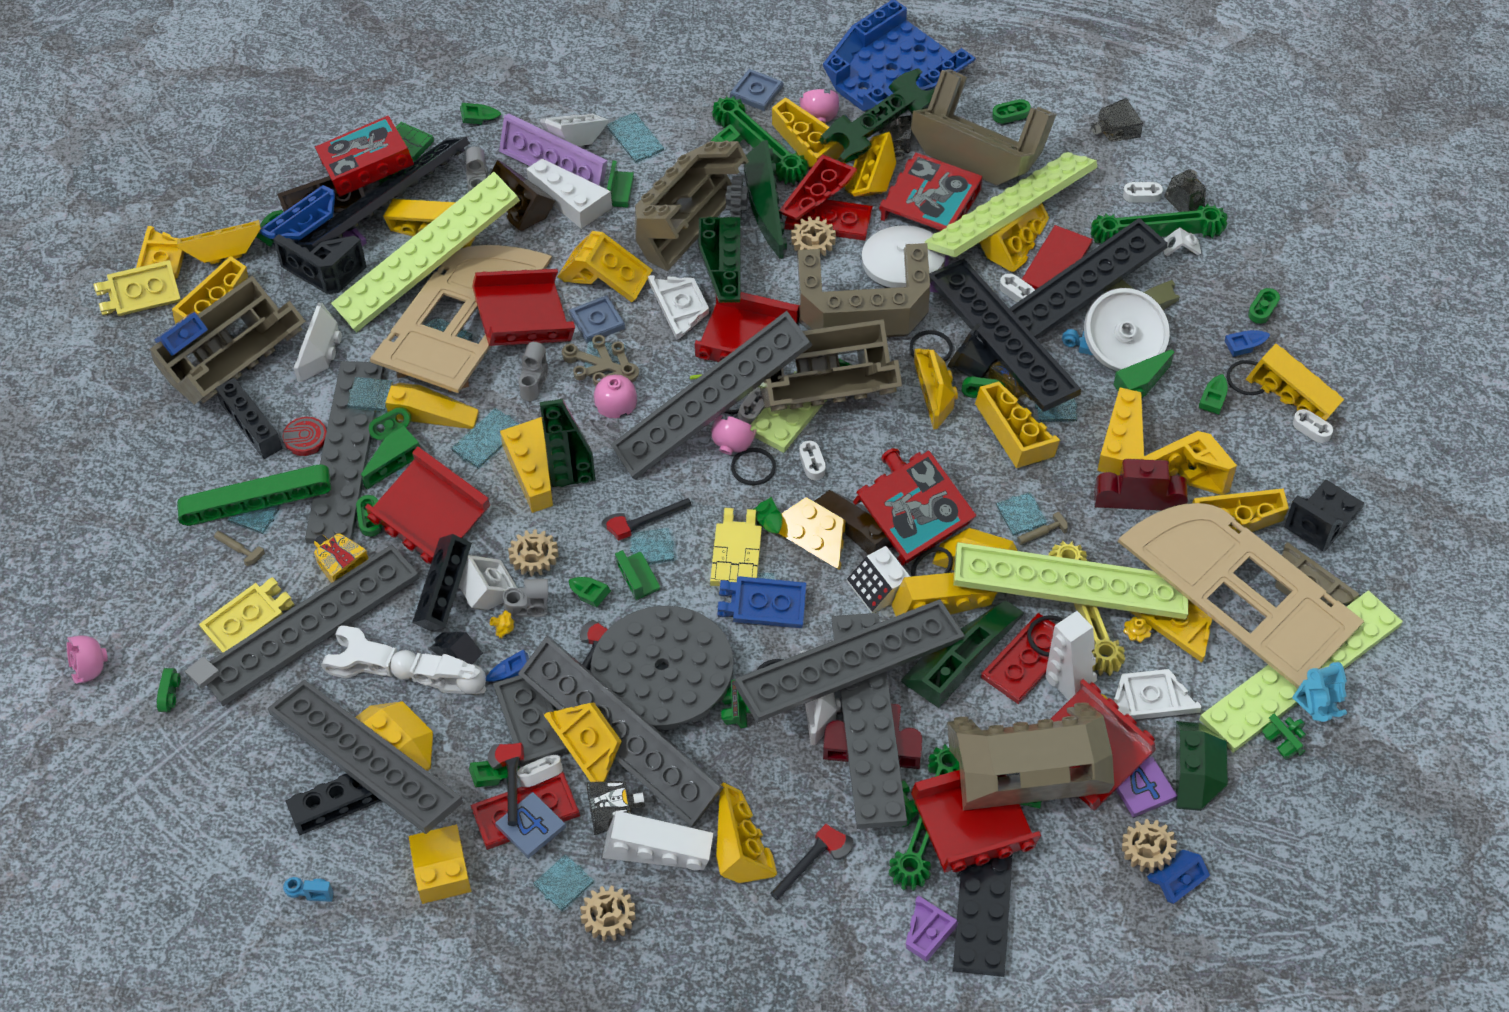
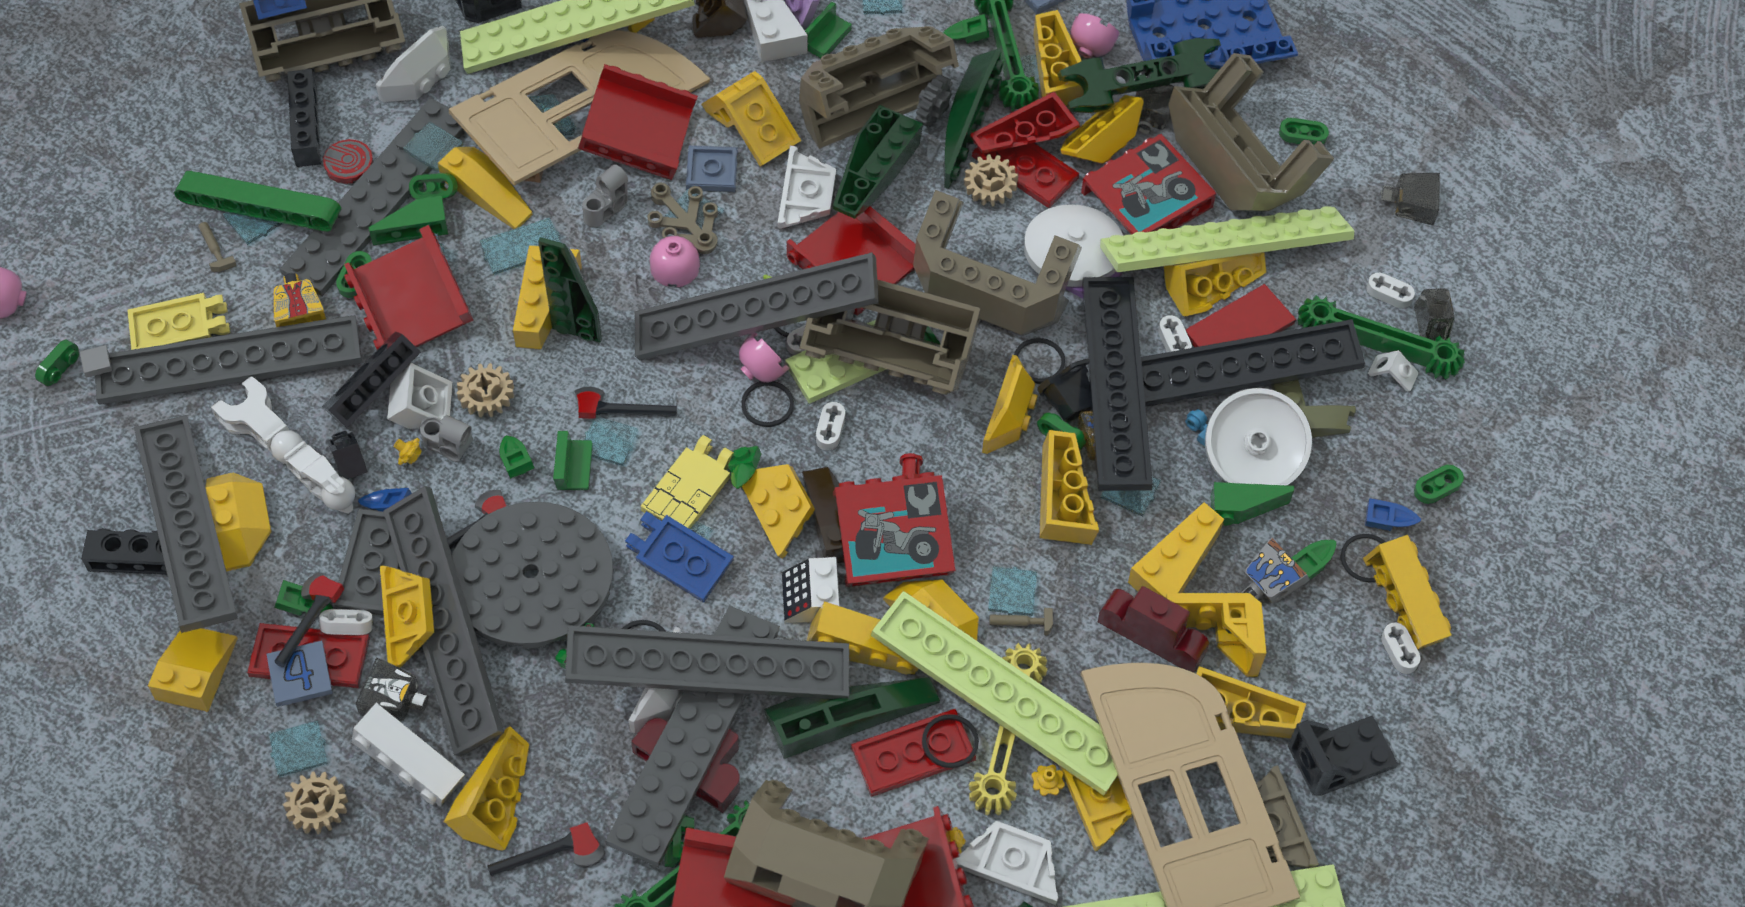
camera: 25 degrees right, 5 degrees up
dark azure plate [283,877,334,902] -> none
black piece [911,547,953,577] -> none
white wedge [1045,611,1097,700] -> none
none -> torso [1241,538,1310,604]

